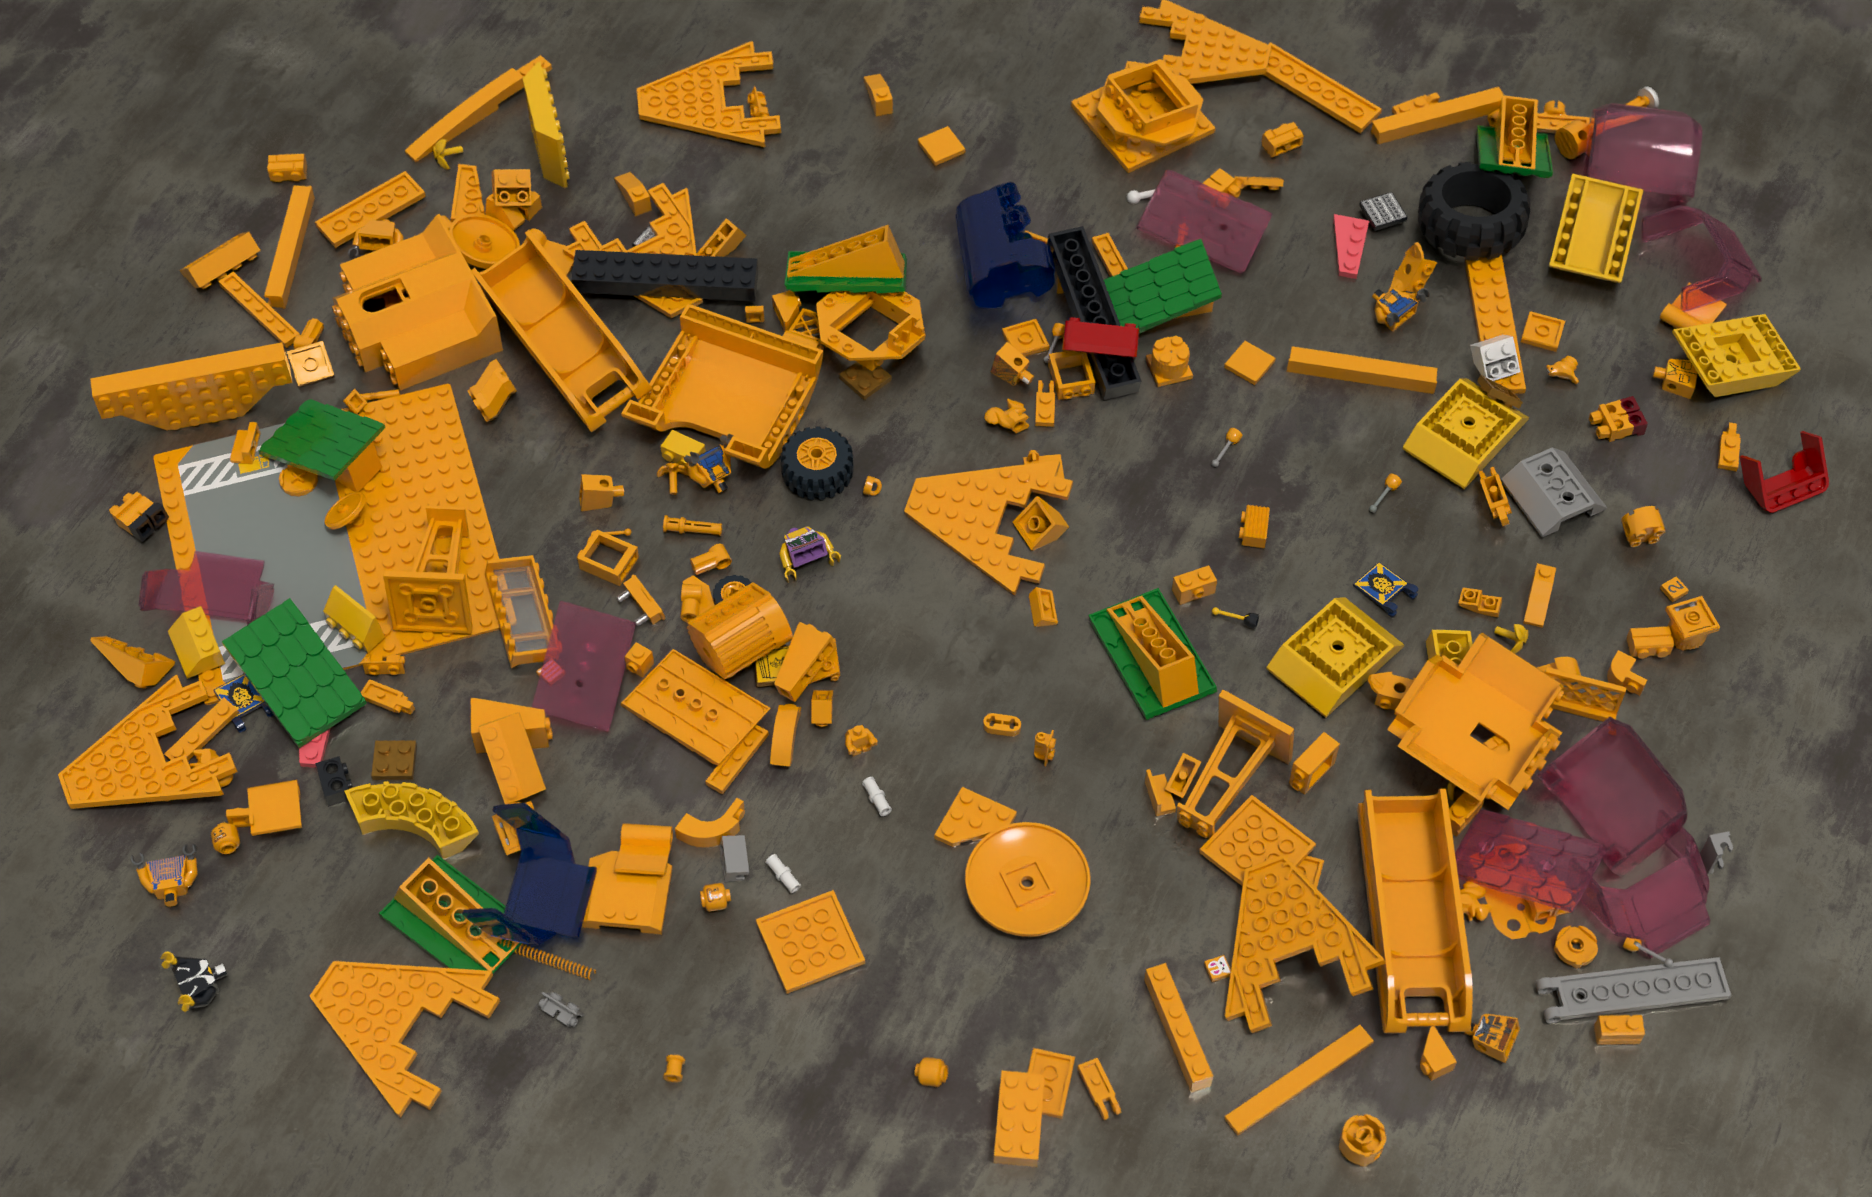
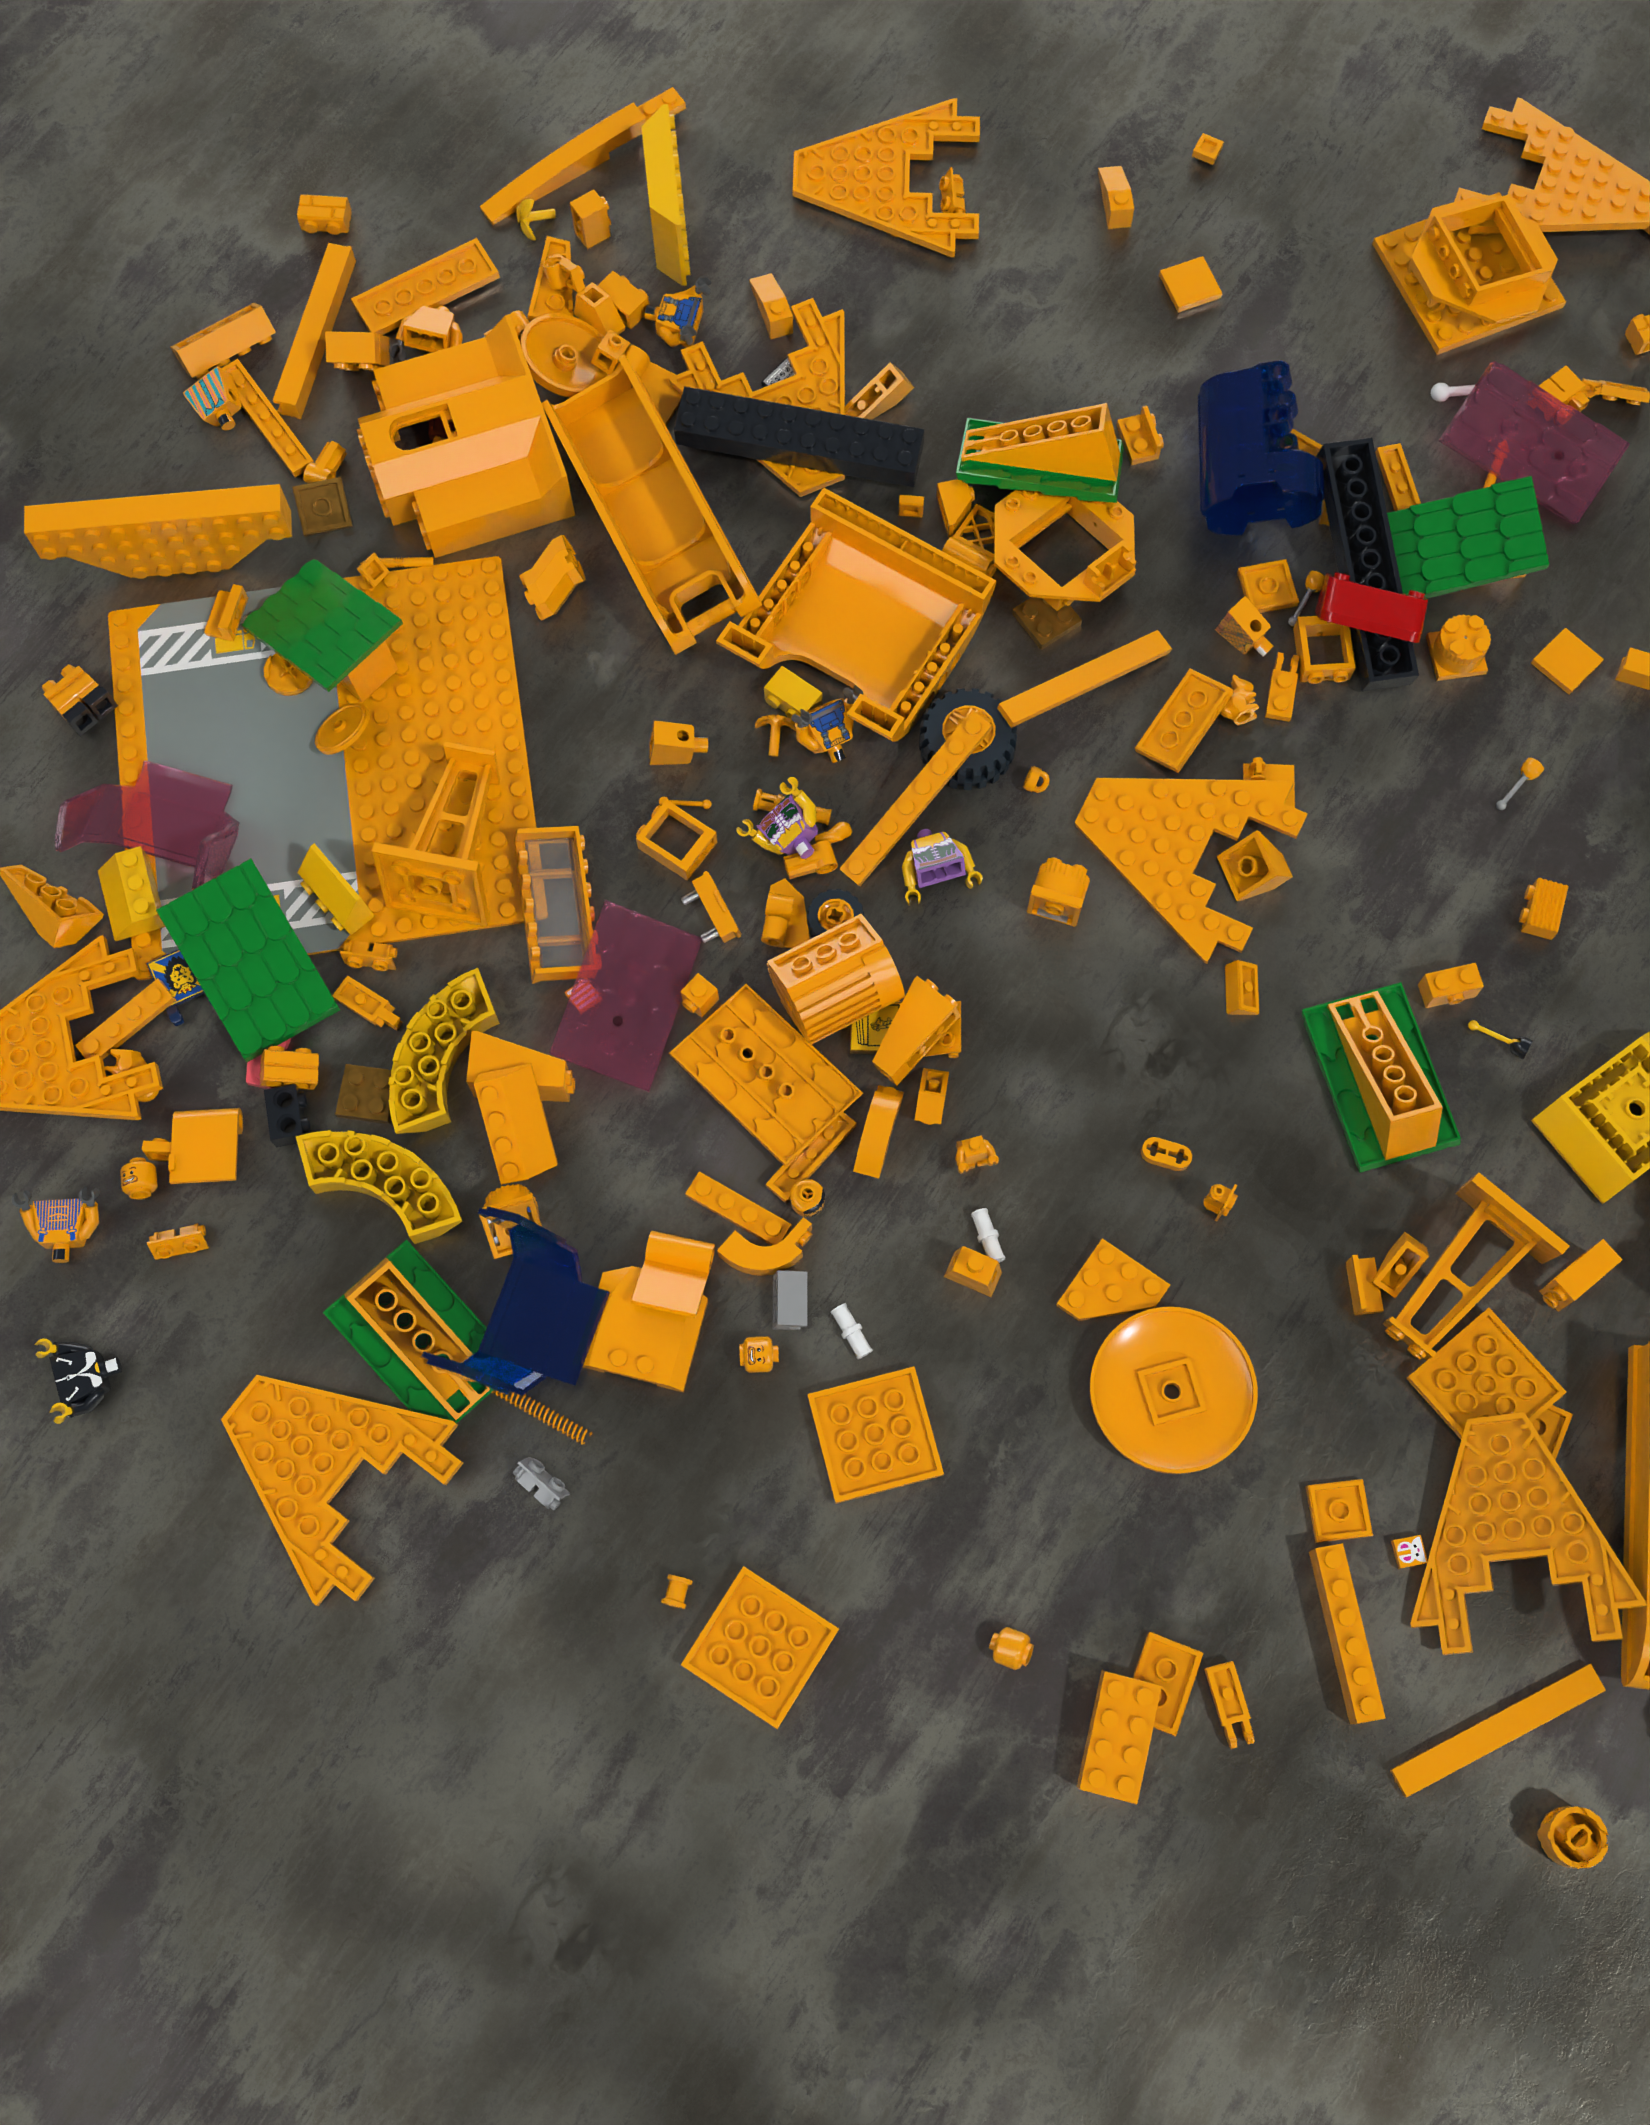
camera: 10 degrees right, 15 degrees up
light orange slope [492,169,532,206] -> none
none -> light orange hinge [147,1223,209,1260]
none -> light orange torso [183,366,242,431]
none -> light orange brick [260,1046,319,1090]
none -> light orange piece [325,331,390,372]
none -> yellow brick [388,968,500,1134]
none -> light orange plate [542,253,586,293]
none -> light orange brick [570,189,611,249]
none -> light orange brick [590,330,630,375]
none -> torso [645,275,711,347]
none -> light orange plate [681,1566,839,1729]
none -> light orange plate [685,1171,792,1246]
none -> torso [736,777,818,859]
none -> light orange head [790,1179,825,1217]
none -> light orange arm [815,821,852,843]
none -> light orange plate [840,709,993,886]
none -> light orange torso [944,1246,1002,1297]
none -> light orange tile [997,630,1172,728]
none -> light orange piece [1027,857,1090,927]
none -> light orange bracket [1116,406,1164,466]
none -> light orange tile [1135,668,1234,773]
none -> light orange plate [1192,133,1224,165]
none -> light orange tile [1306,1479,1373,1543]

